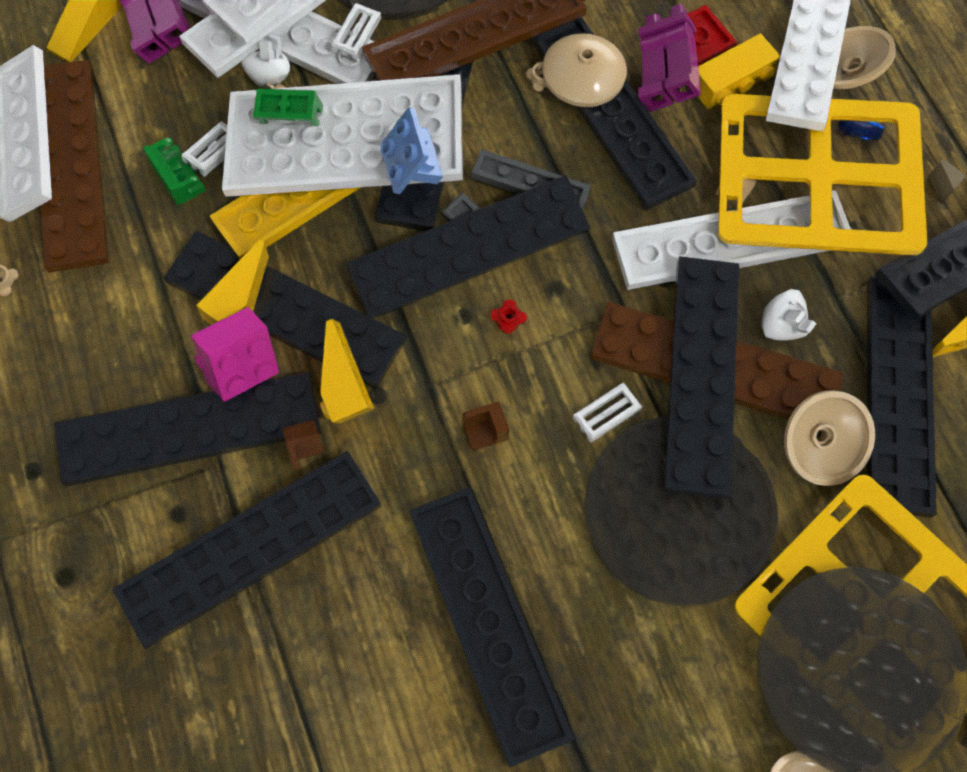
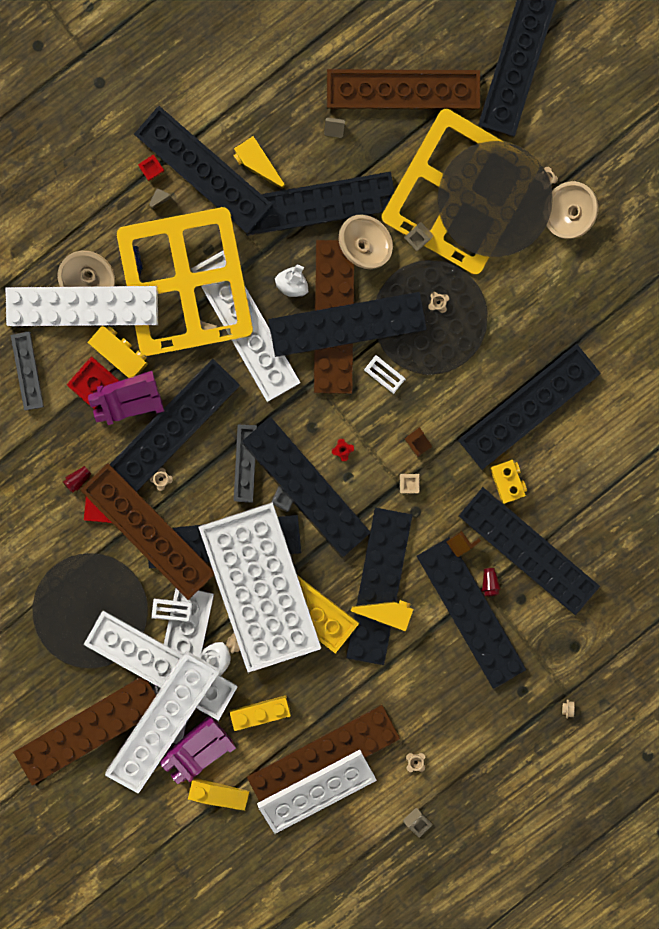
camera: 105 degrees left, 20 degrees up
green hinge [143,138,206,206] -> none
white tile [181,121,227,177] -> none
dark pink brick [191,307,279,402] -> none
green hinge [253,89,323,126] -> none
yellow slope [320,319,374,424] -> none
medium blue bracket [380,107,443,194] -> none
tan dish [542,34,627,107] -> none
none -> yellow brick [230,695,291,731]
none -> tan plate [400,474,419,493]
none -> dark tan slope [404,222,433,251]
none -> tan plate [428,292,449,313]
none -> dark red cone [482,568,501,596]
none -> yellow brick [490,460,527,504]

